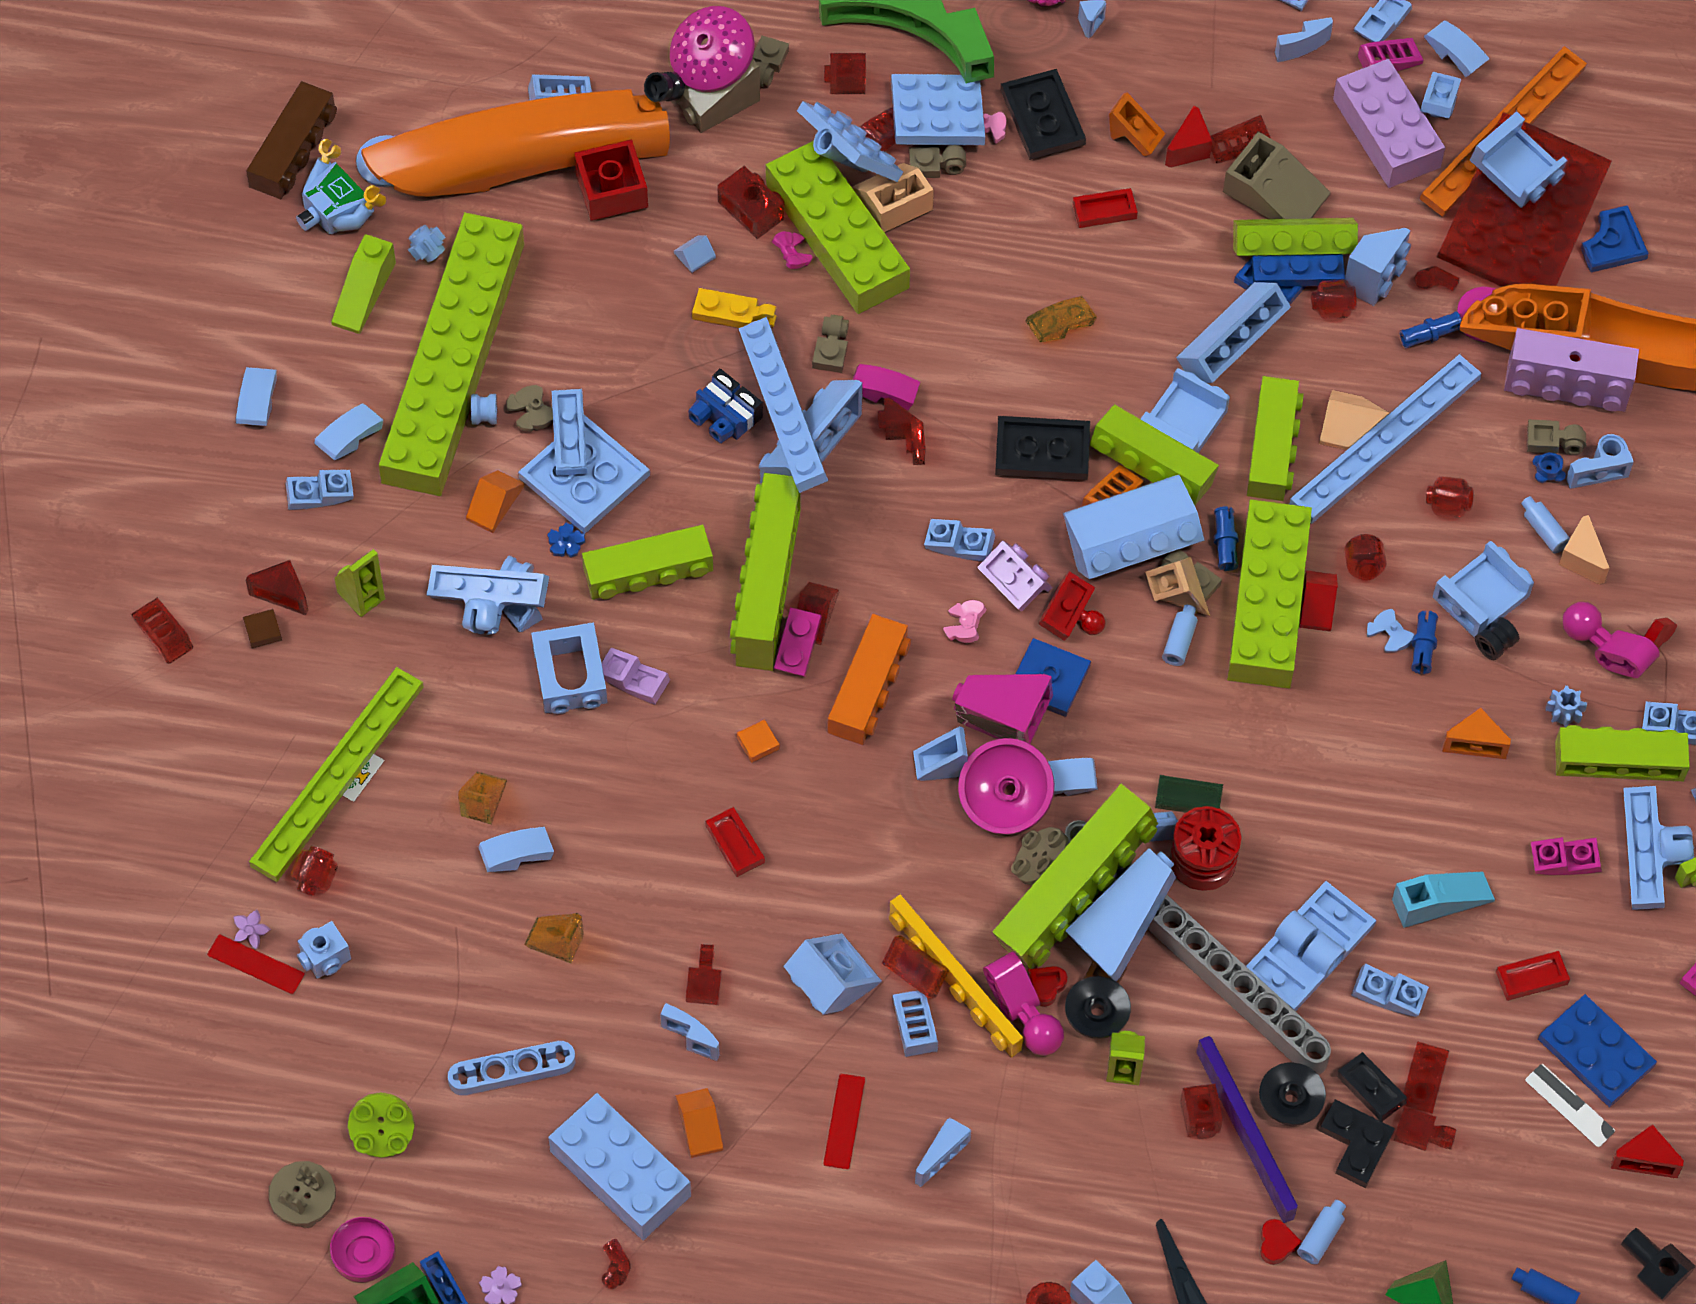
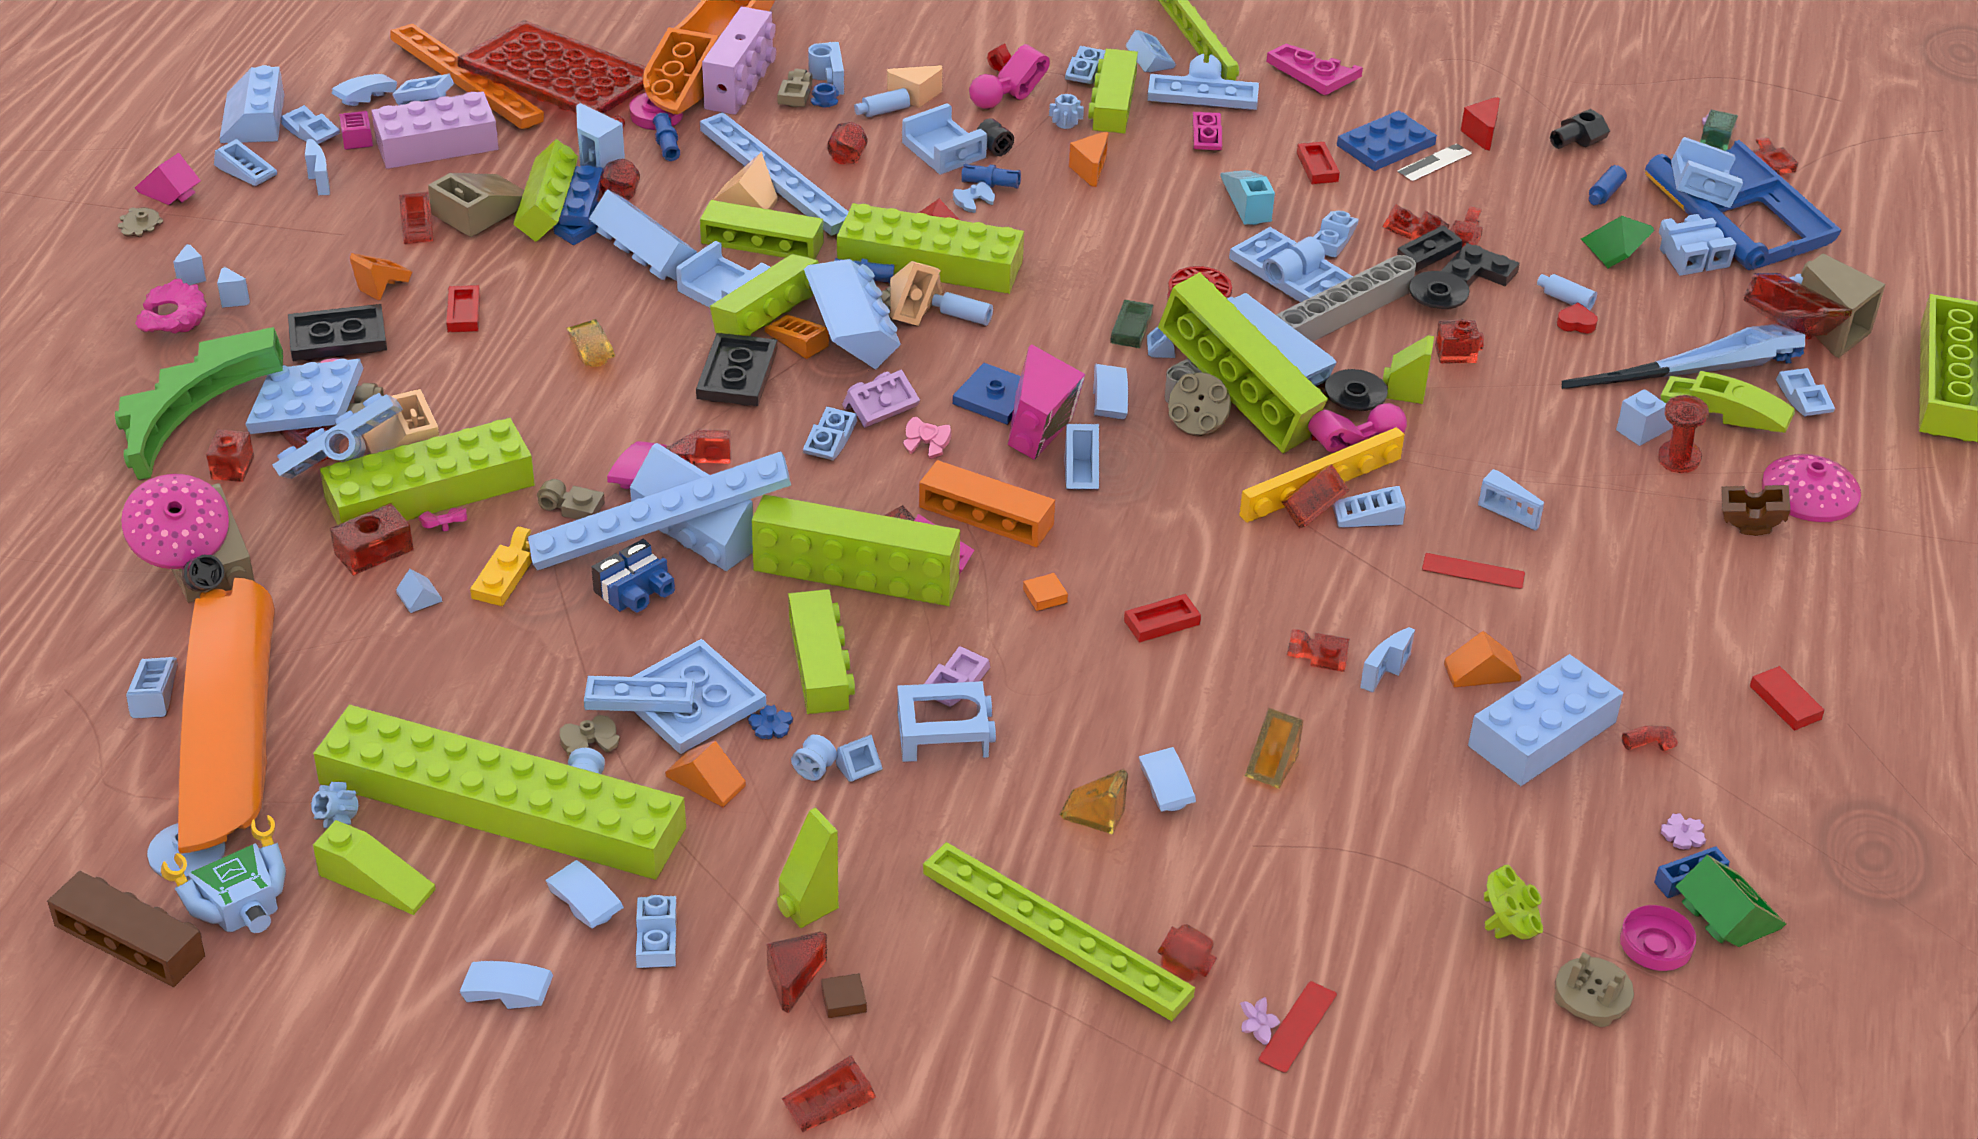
camera: 85 degrees left, 20 degrees down
light blue brick [297,921,351,979] -> none
light blue plate [427,565,549,635] -> none
light blue beam [448,1041,576,1095] -> none
red brick [574,139,648,221] -> none
light blue slope [783,933,881,1015] -> none
dark pink dish [958,738,1055,835] -> none
red plate [1038,571,1106,641] -> none
red slope [1165,106,1212,168] -> none
dark purple tile [1196,1036,1298,1223] -> none
clear red head [1344,534,1387,581] -> none
light blue panel [1470,111,1568,208] -> none
blue tile [1580,205,1649,273] -> none

